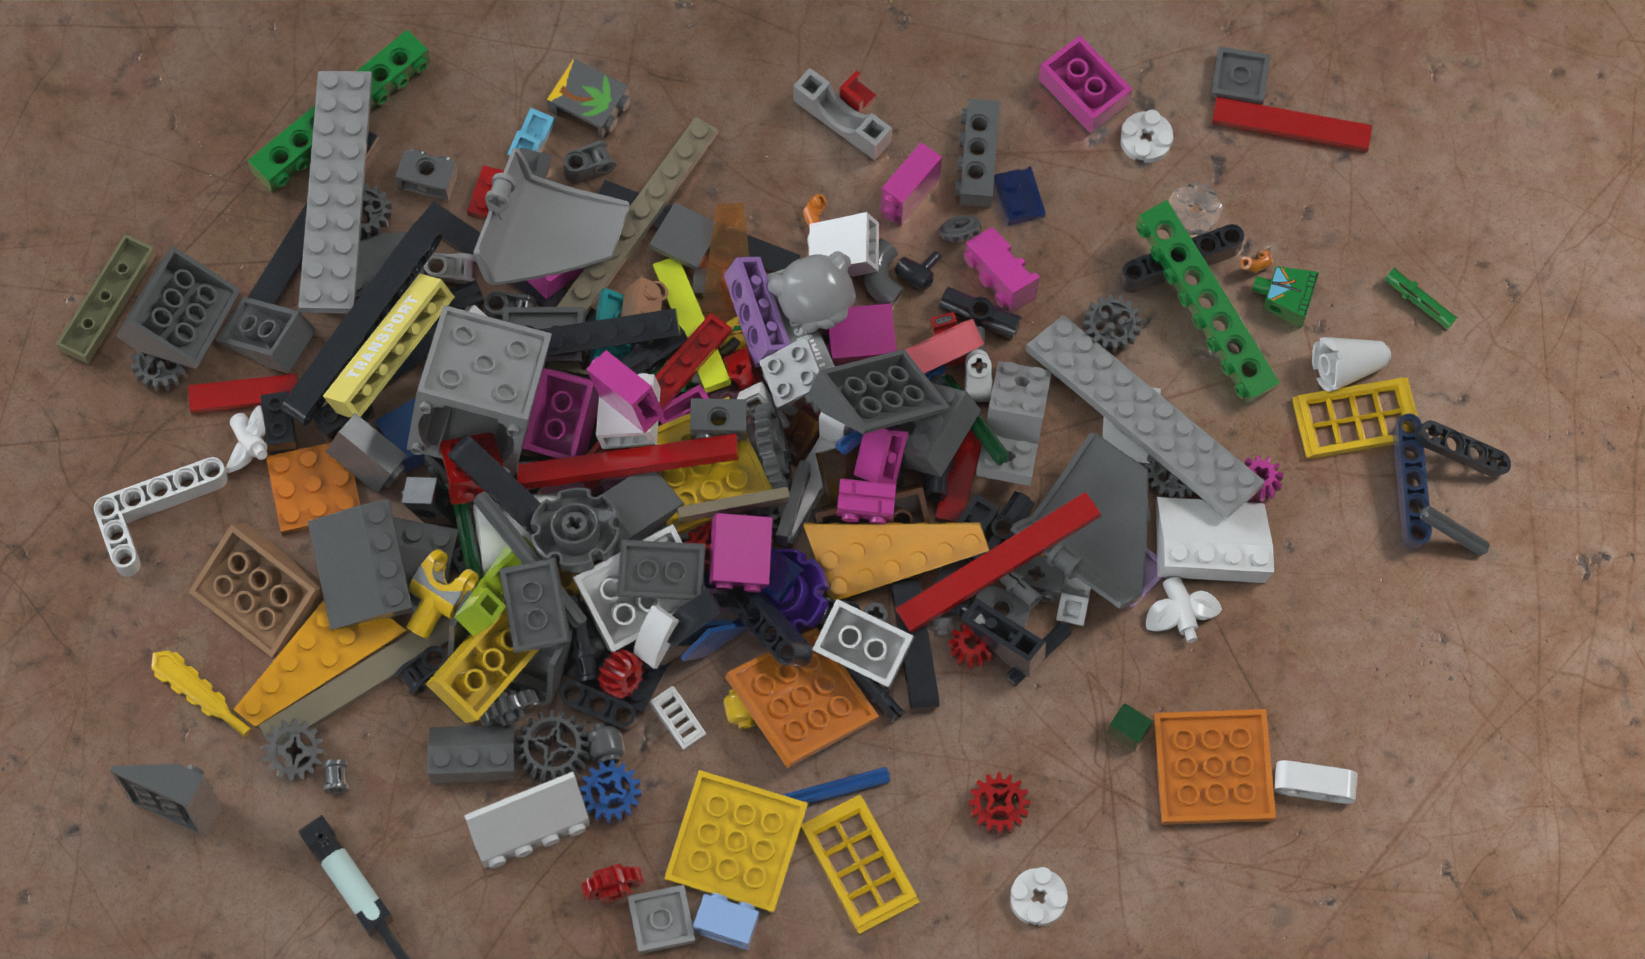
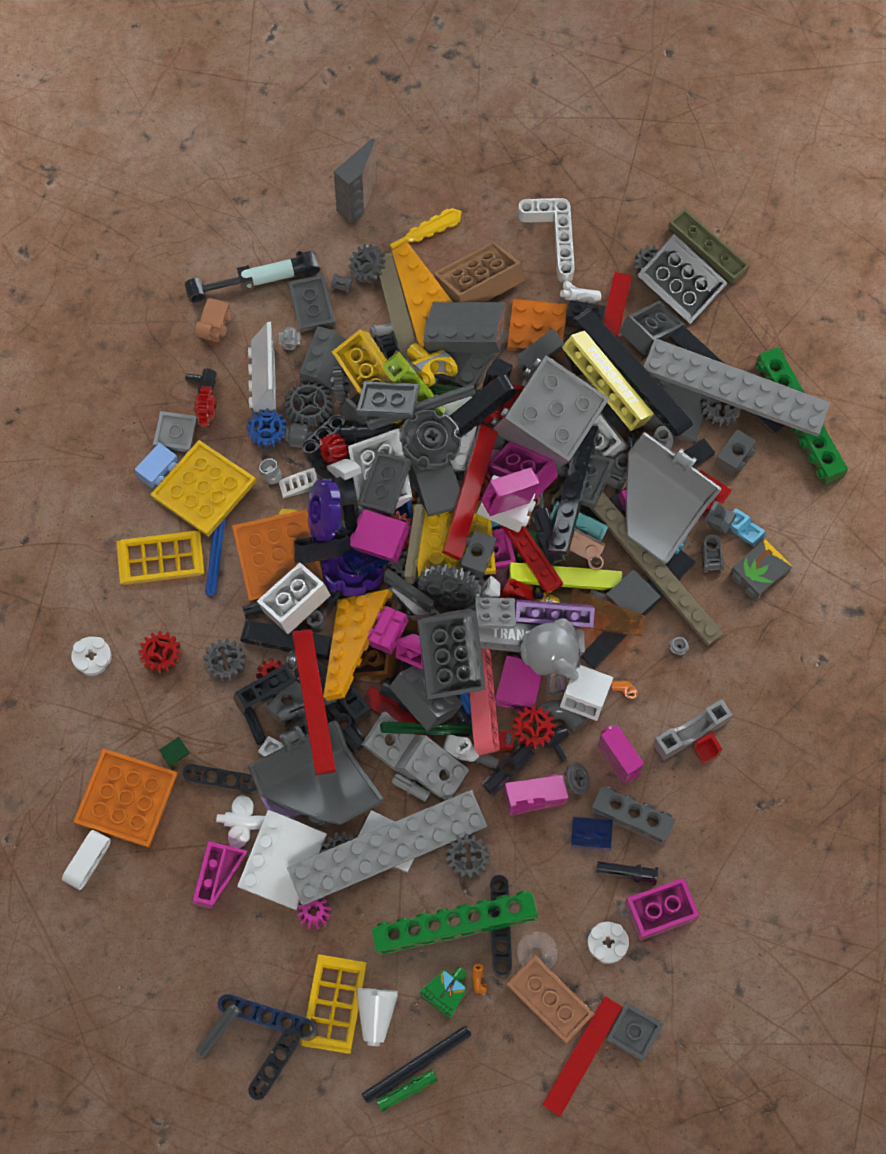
camera: 110 degrees right, 0 degrees up
none -> black beam [183,764,257,794]
none -> black piece [185,368,217,394]
none -> dark pink wedge [191,841,248,909]
none -> nougat hinge [195,298,232,343]
none -> dark grey gear [203,639,246,682]
none -> light grey wheel [259,458,283,484]
none -> light grey gear [278,327,301,350]
none -> dark grey plate [288,275,335,332]
none -> dark purple piece [307,479,341,541]
none -> black axle [362,1026,472,1104]
none -> light grey pin [370,323,394,338]
none -> light grey axle [392,773,431,802]
none -> nougat tile [506,954,595,1044]
none -> red gear [512,705,556,749]
none -> black pin [596,861,658,885]
none -> light grey plate [670,637,689,656]

